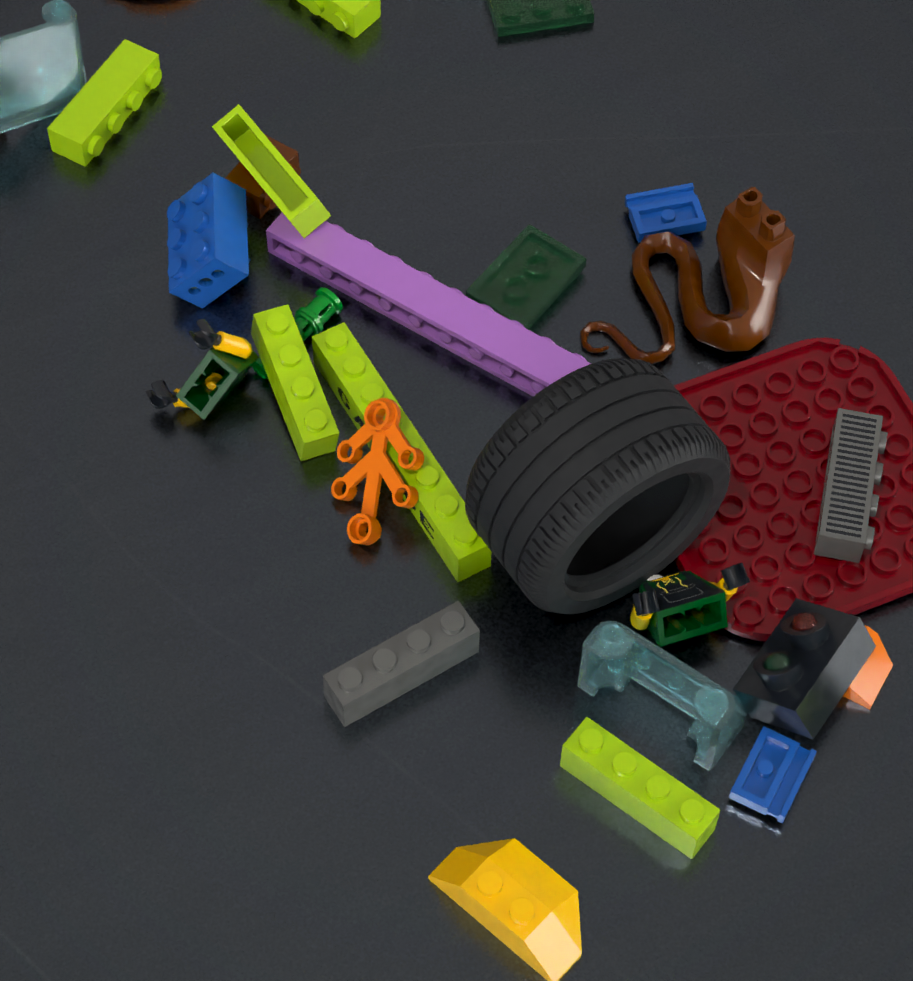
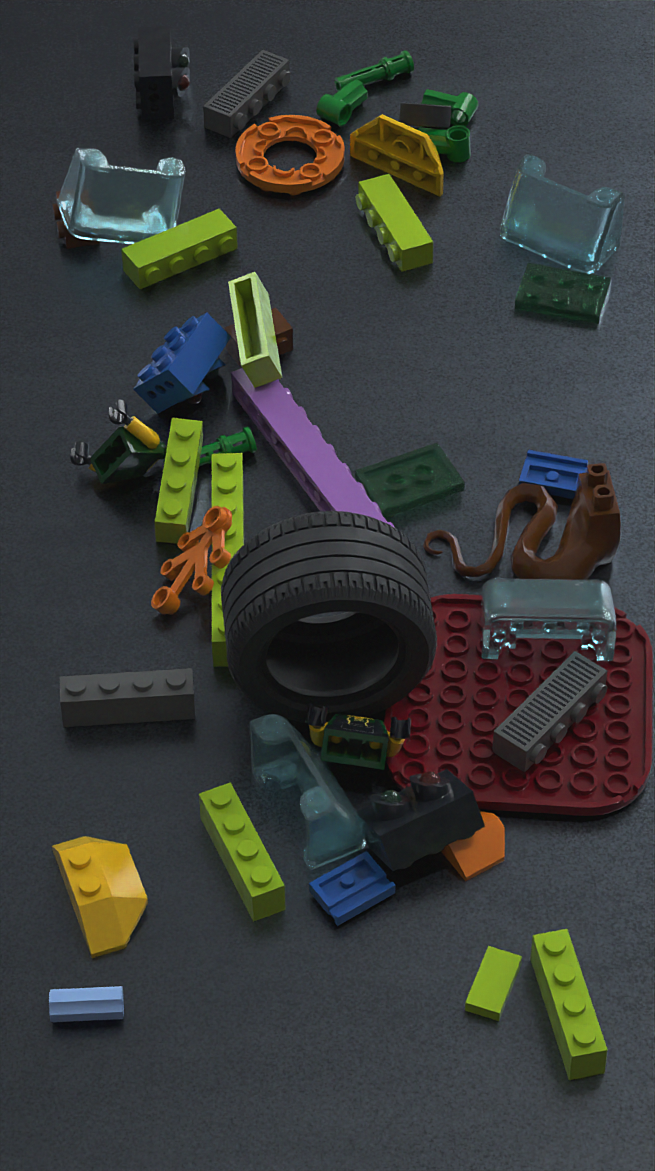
camera: 30 degrees right, 10 degrees down
none -> clear light blue windscreen [481,578,617,661]

